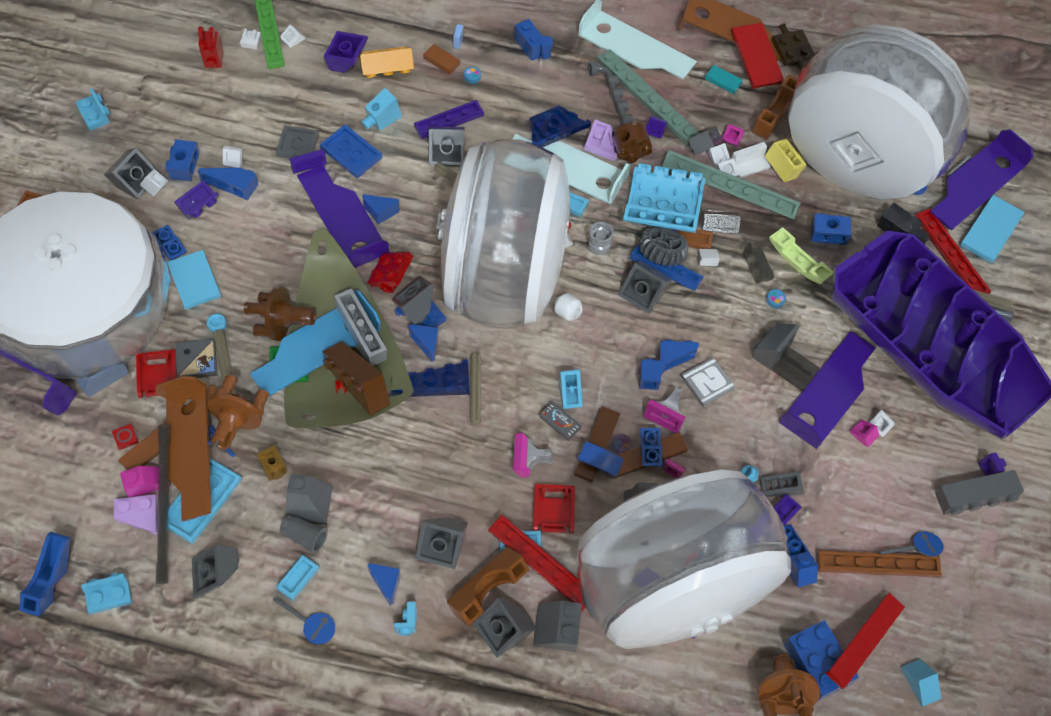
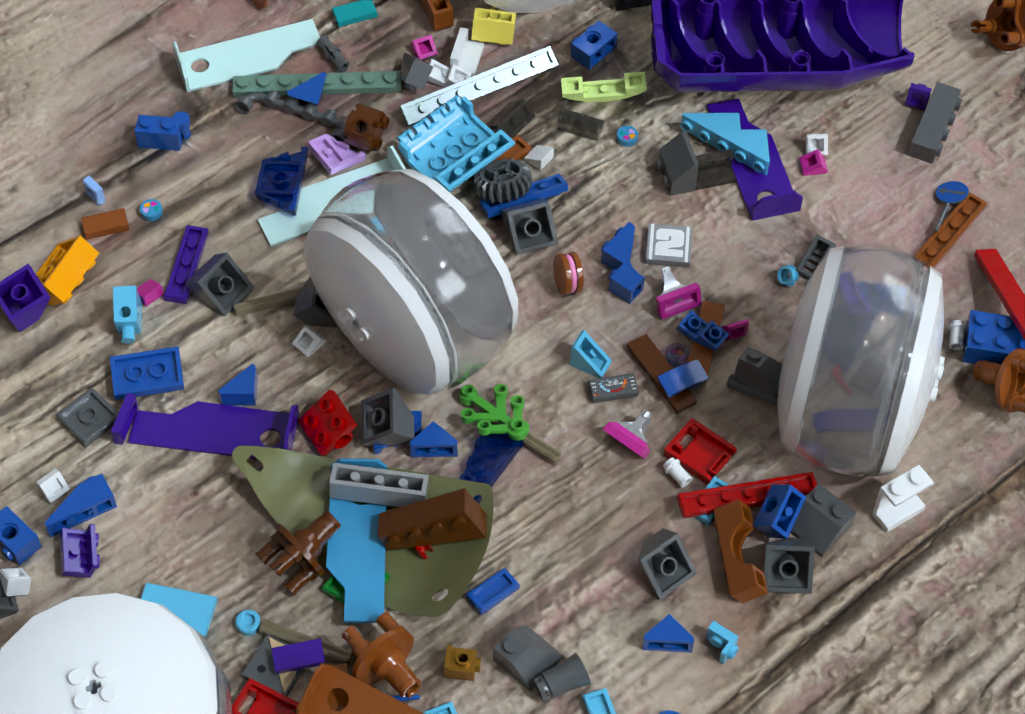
camera: 50 degrees left, 5 degrees down
dark purple tile [647,115,668,139] -> none
none -> dark pink slope [137,279,164,306]
none -> dark purple tile [271,638,325,674]
none -> blue slope [287,72,327,104]
none -> dark grey pin [316,35,350,72]
none -> bright green plant [459,384,529,441]
none -> blue tile [466,568,520,615]
none -> dark orange head [553,252,584,295]
none -> white pin [663,458,693,488]
none -> medium azure slope [680,113,770,175]
none -> blue brick [753,484,806,539]
none -> white panel [872,465,934,533]
none -> white pin [948,320,966,351]

